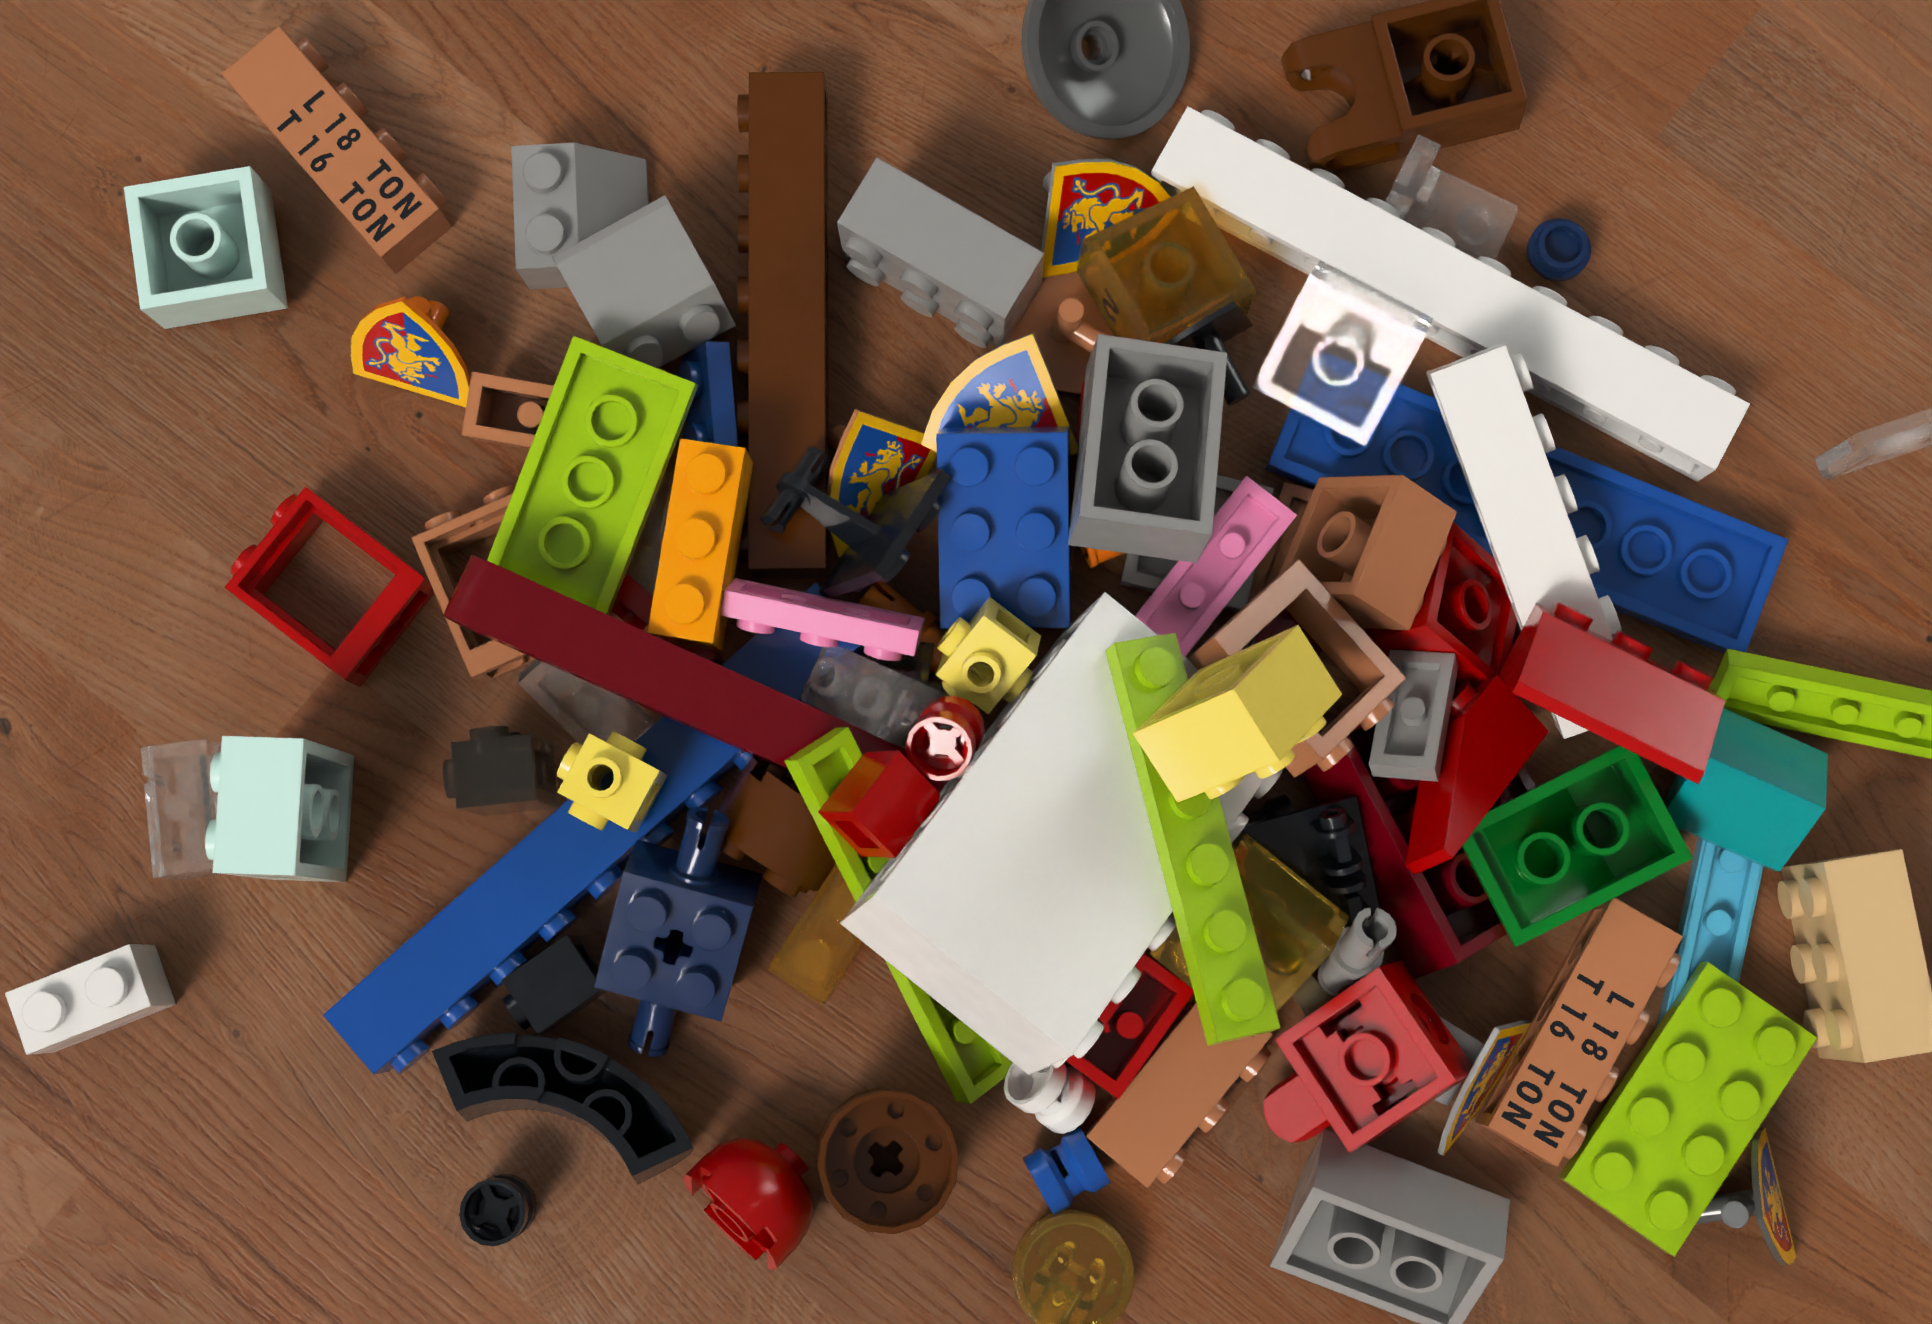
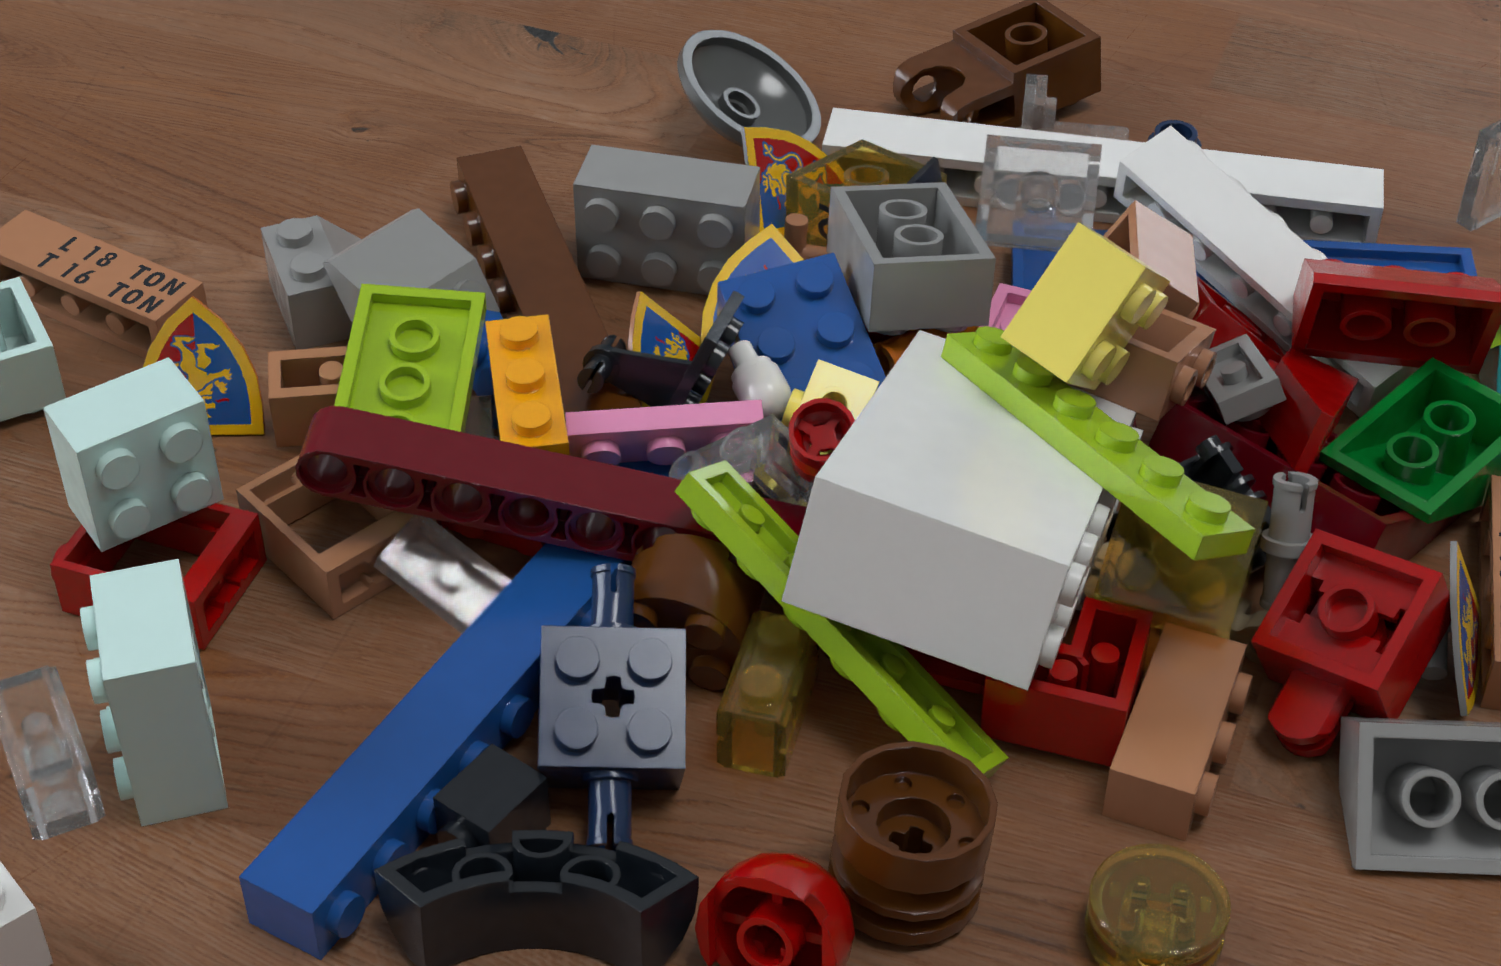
camera: 20 degrees left, 40 degrees down
clear smoke brick [443,726,558,816] -> none
light yellow brick [557,731,668,833] -> none
red panel [818,750,940,858] -> none
white wheel [1004,1063,1096,1134] -> none
blue wheel [1022,1126,1111,1215] -> none
none -> light aqua brick [43,357,224,552]
none -> white cylinder [728,340,791,423]

